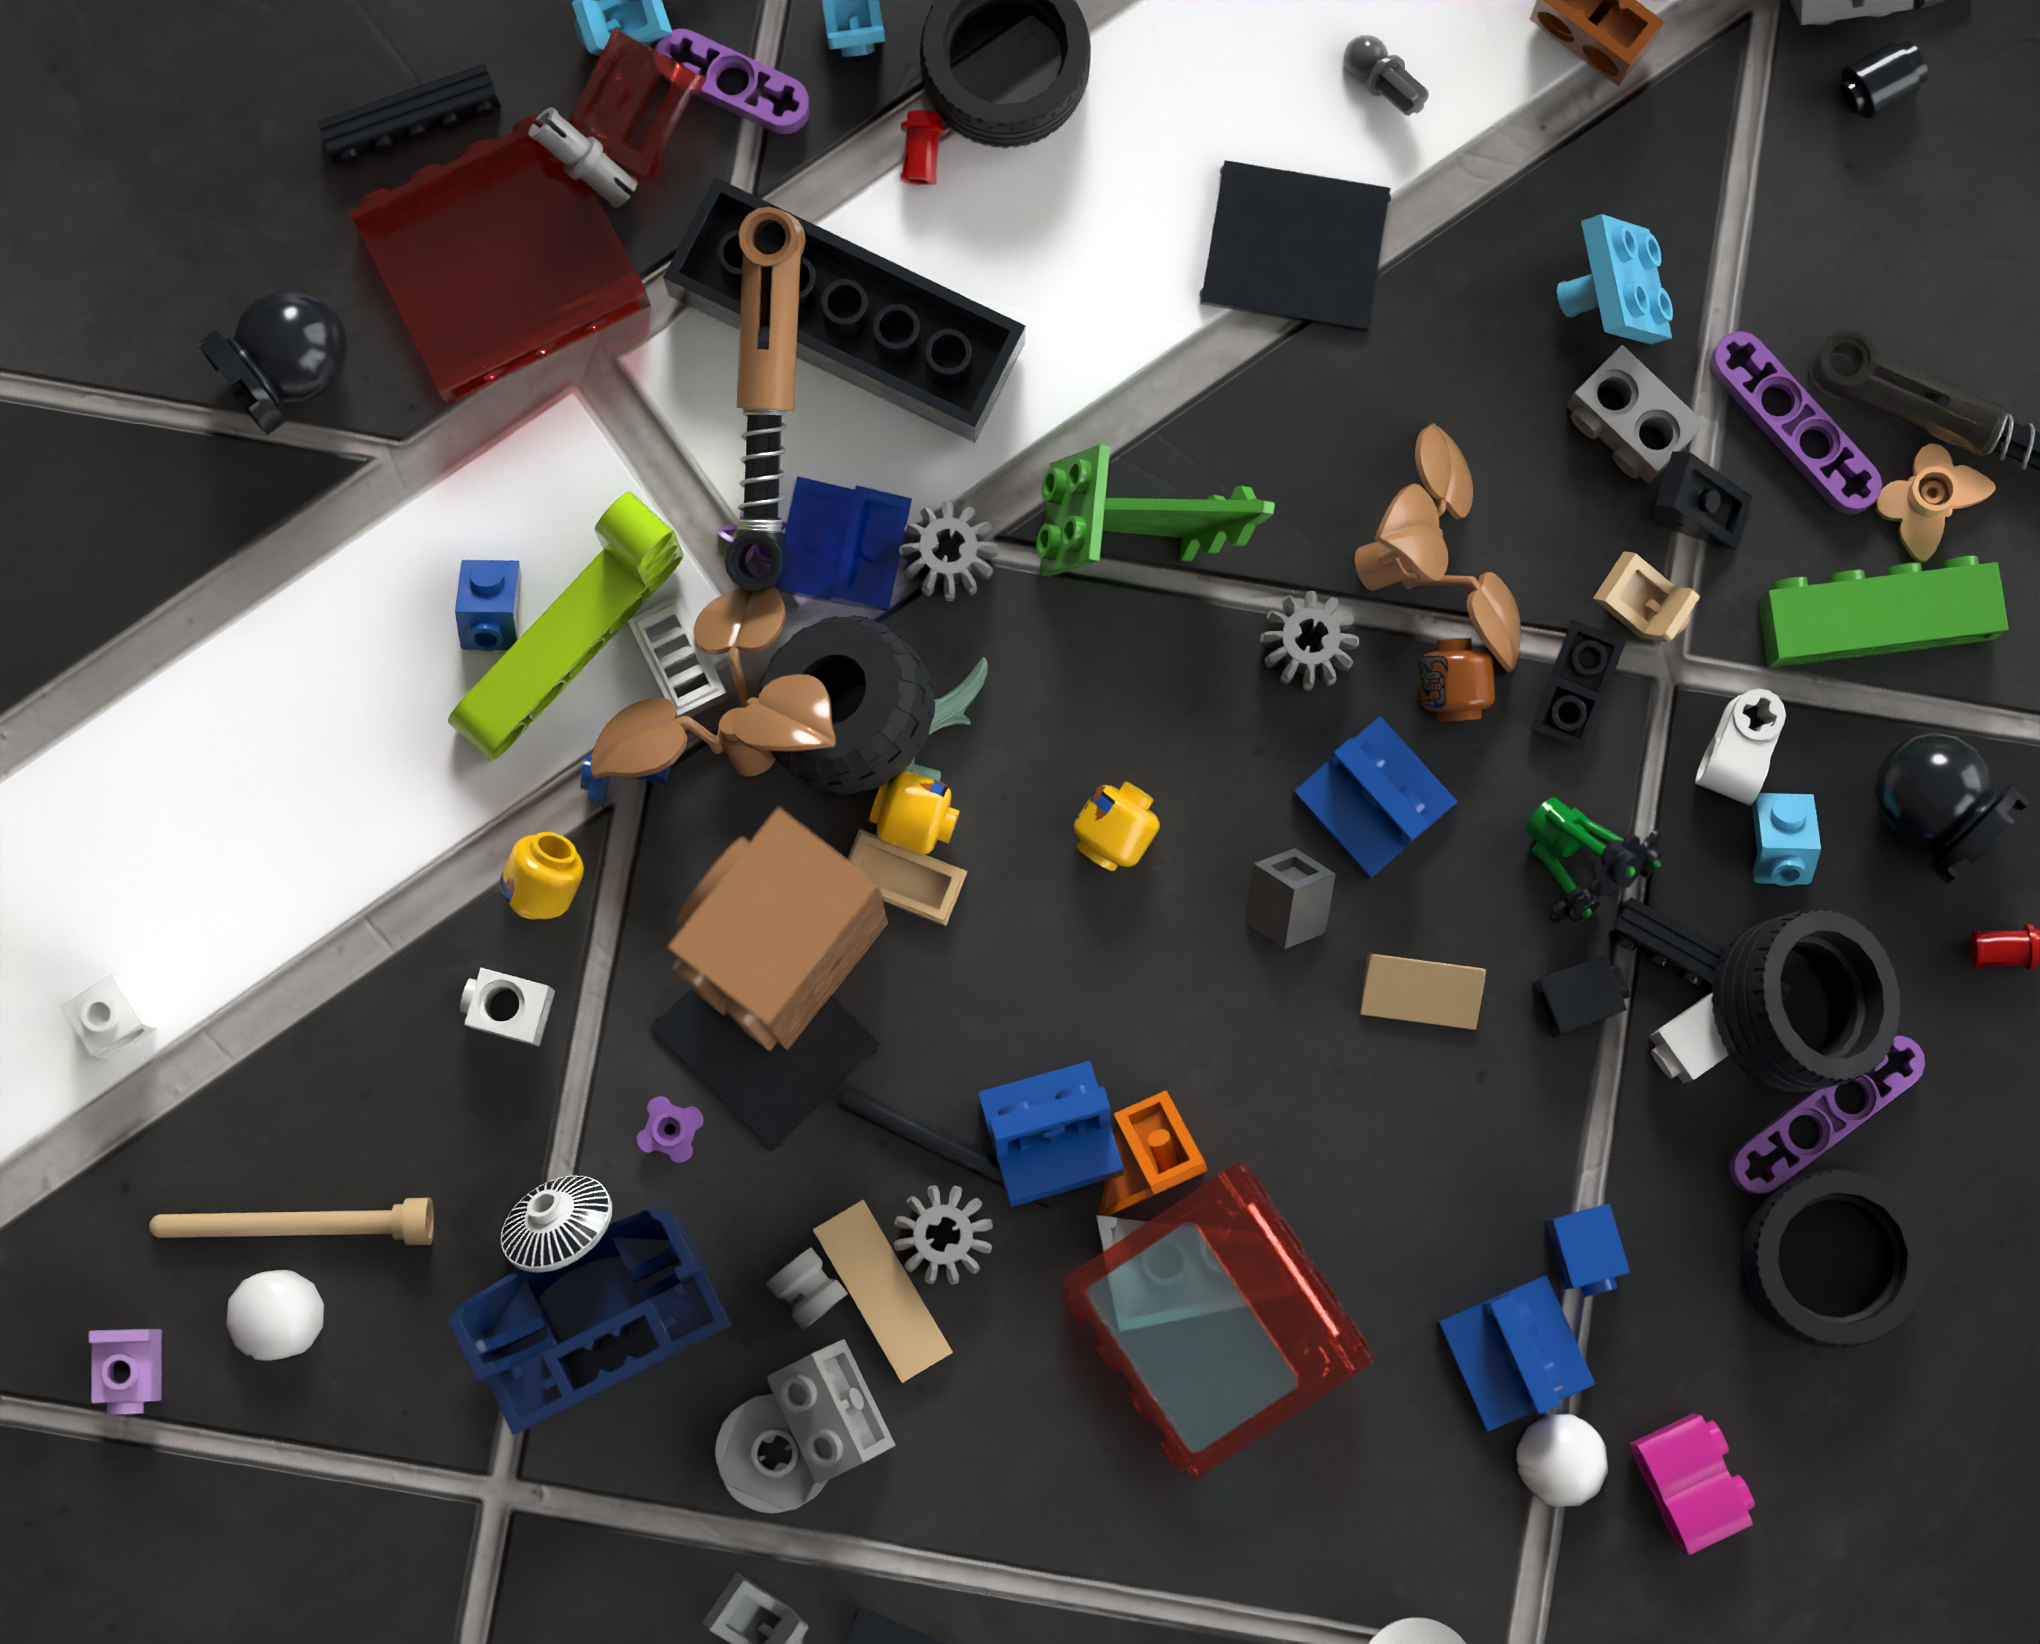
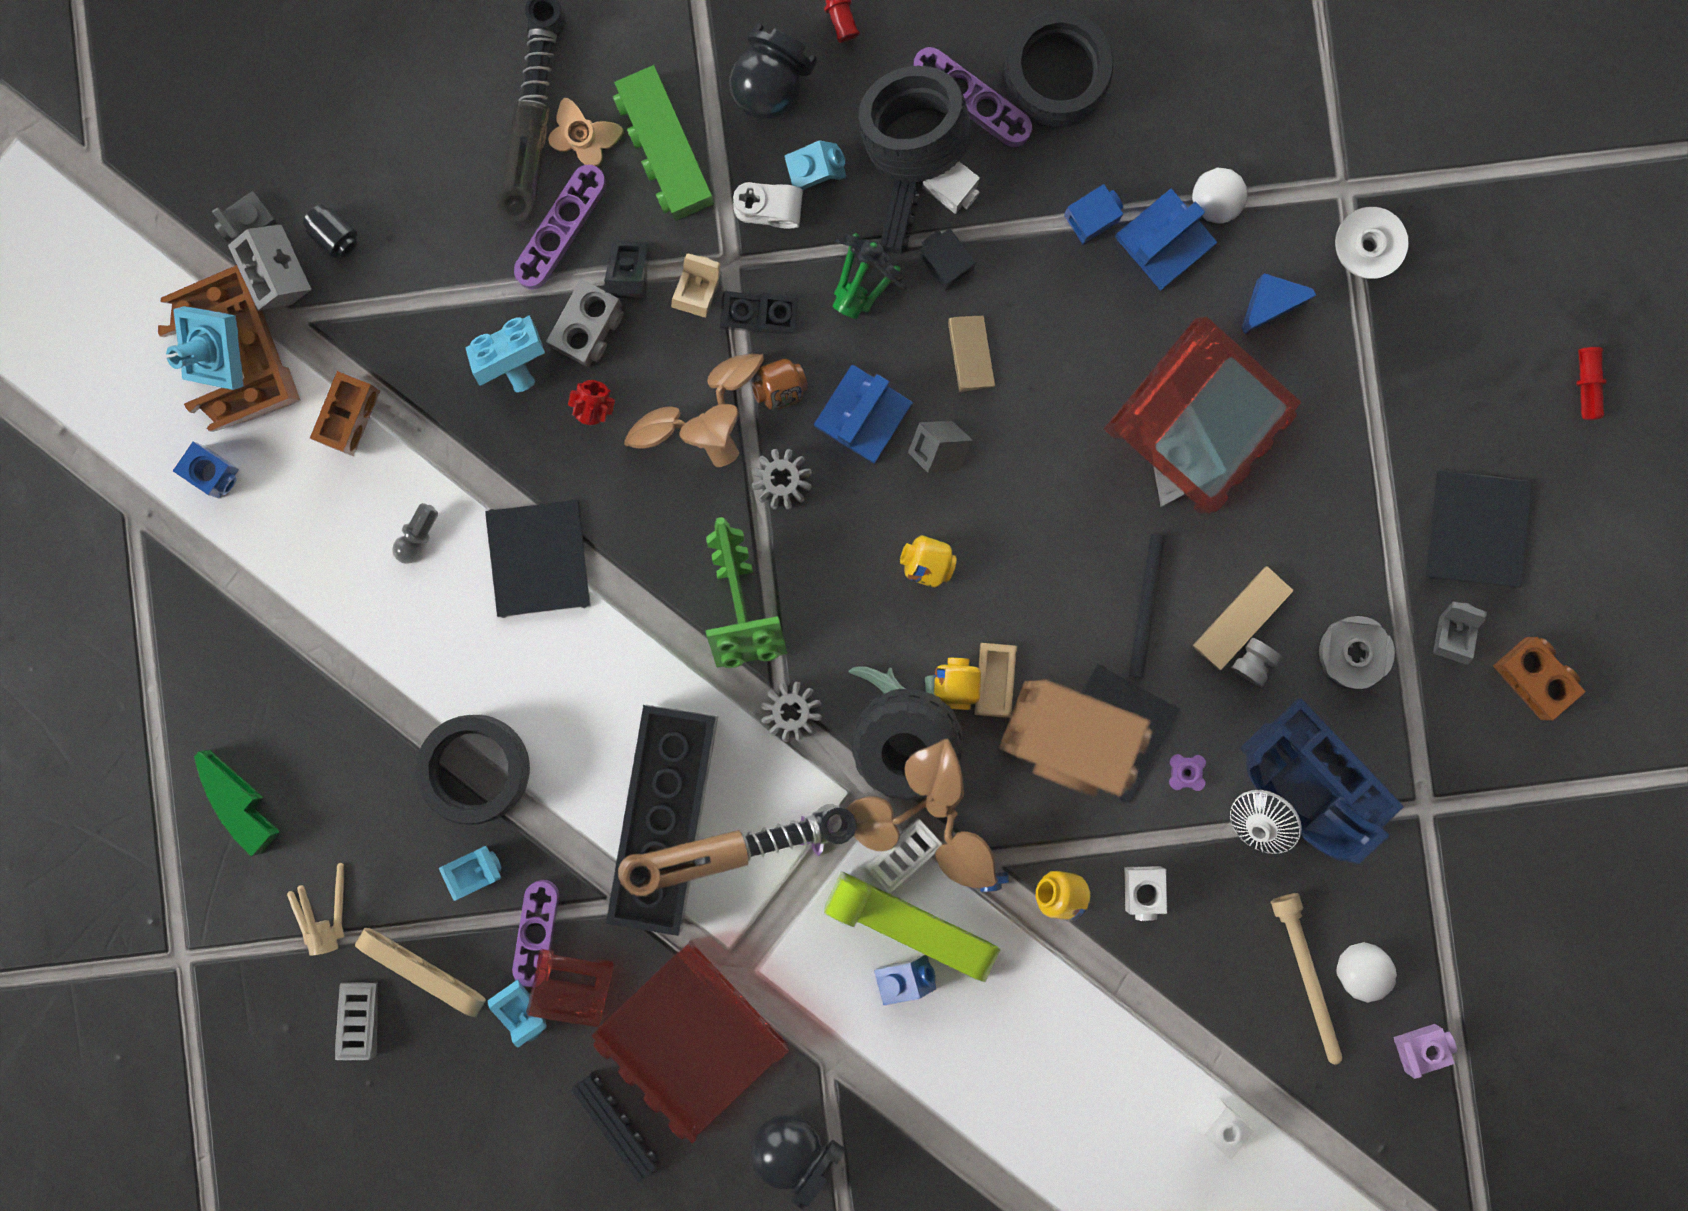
camera: 100 degrees left, 5 degrees up
light grey pin [528,107,637,209] -> none
light grey bracket [767,1339,896,1483] -> none
clear blue slope [774,476,912,611] -> none
light grey gear [894,1185,993,1285] -> none
red pin [900,110,946,186] -> none
blue bracket [978,1061,1124,1207] -> none
orange slope [1098,1090,1208,1216] -> none
dark pink brick [1629,1413,1755,1555] -> none
none -> red gear [568,380,615,425]
none -> blue slope [1242,273,1316,334]

